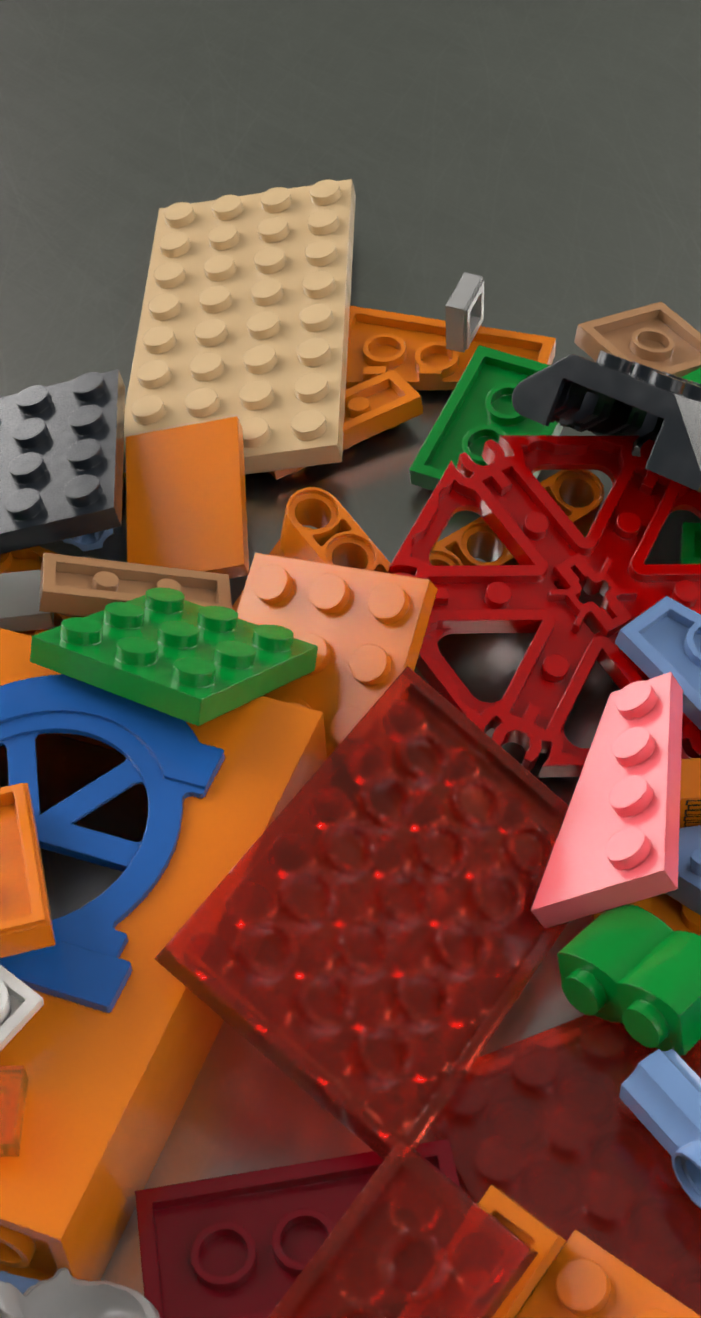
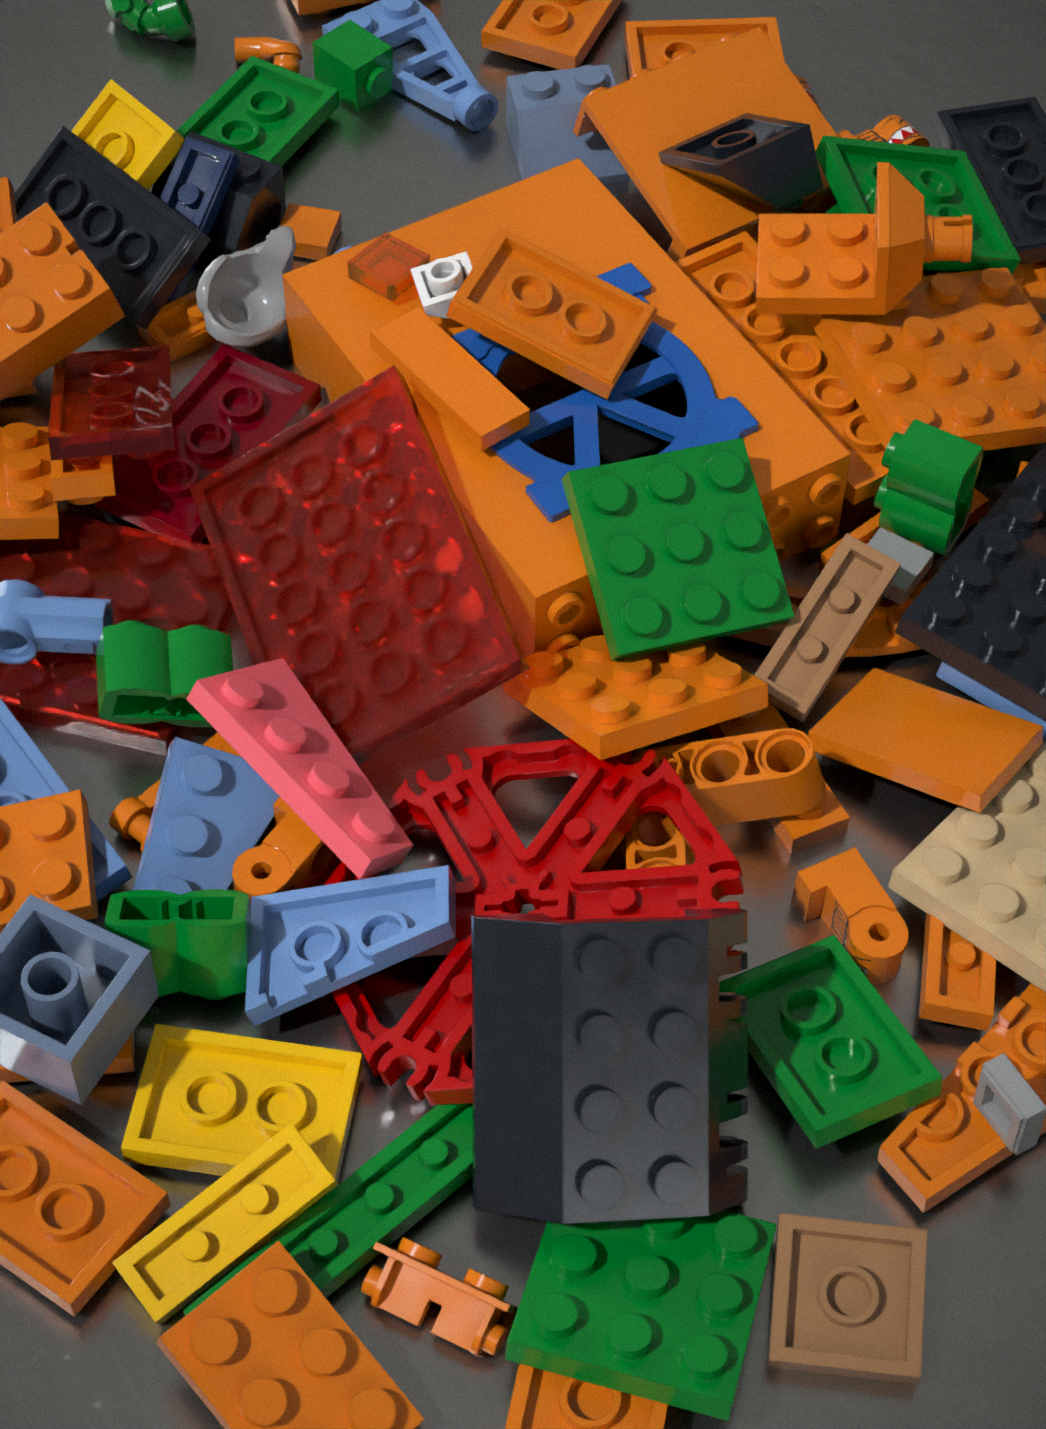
camera: 125 degrees right, 5 degrees up
none -> orange tile [370,307,530,452]
none -> orange leg [791,847,909,985]

